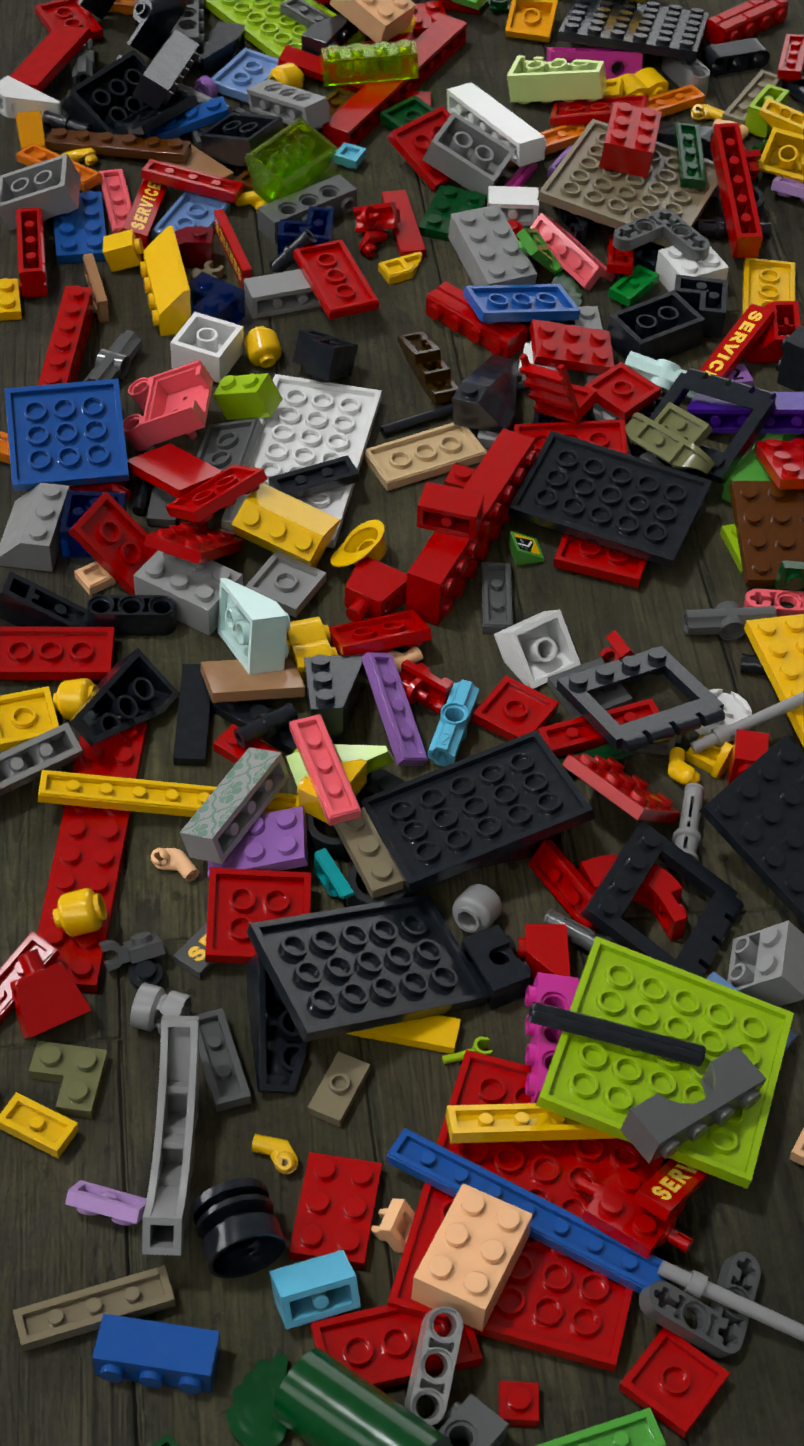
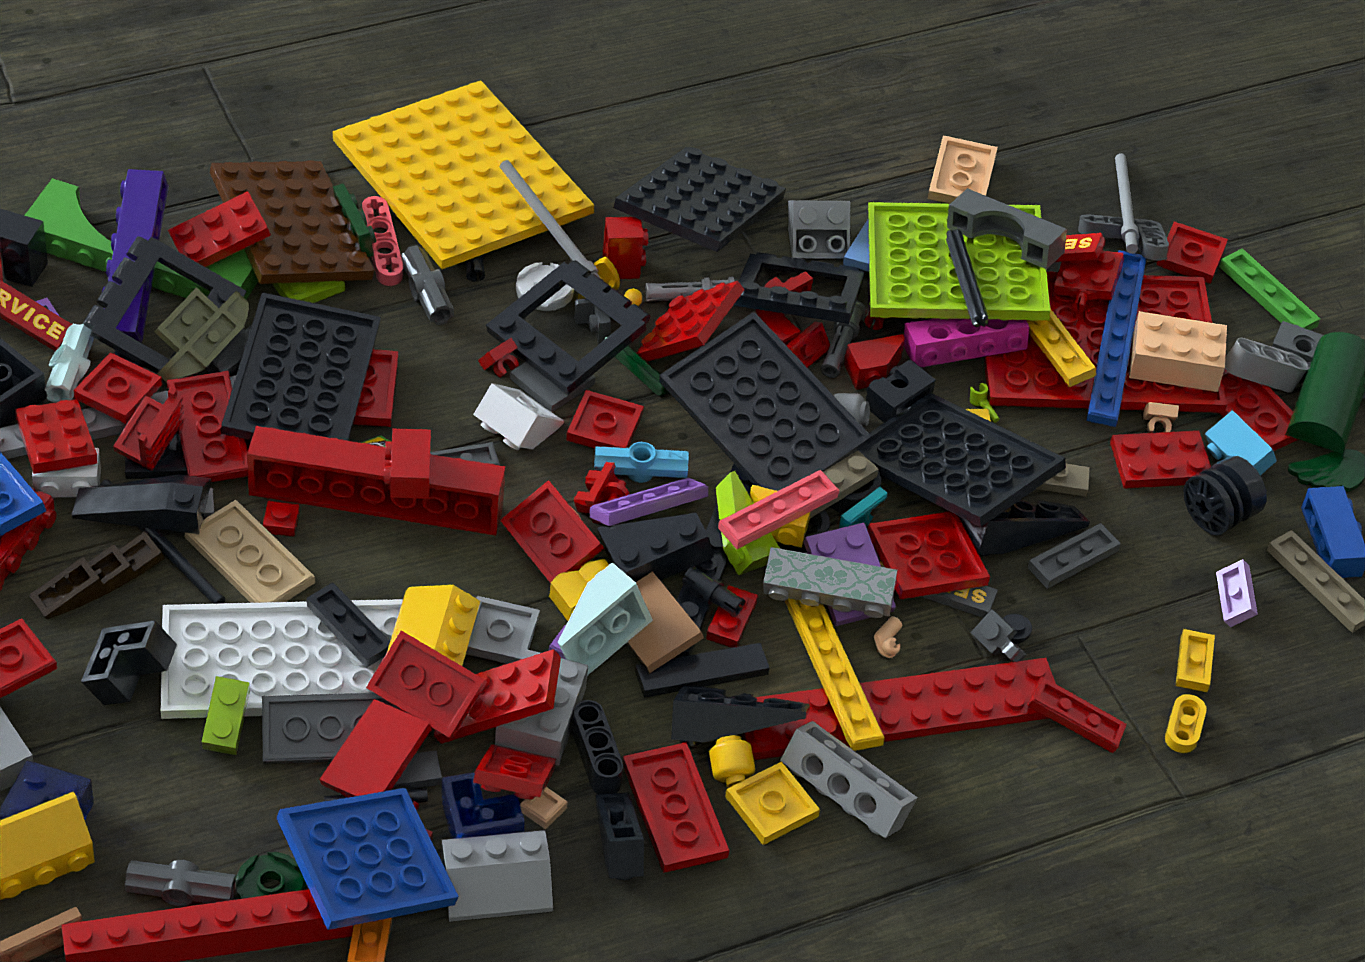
camera: 110 degrees left, 0 degrees up
red torso [10,949,91,1038] -> none
olive plate [29,1041,108,1119] -> none
yellow head [53,888,107,937] -> none
coral piece [123,360,213,452] -> none
light grey wheel [130,982,193,1035] -> none
light grey arch [142,1015,199,1256] -> none
white brick [170,312,244,383] -> none
yellow head [244,326,282,368] -> none
yellow arm [251,1134,298,1174] -> none
yellow piece [330,520,387,567] -> none
red torso [344,556,407,622] -> none
red plate [498,1381,539,1428] -> none
red plate [537,698,660,757] -> none

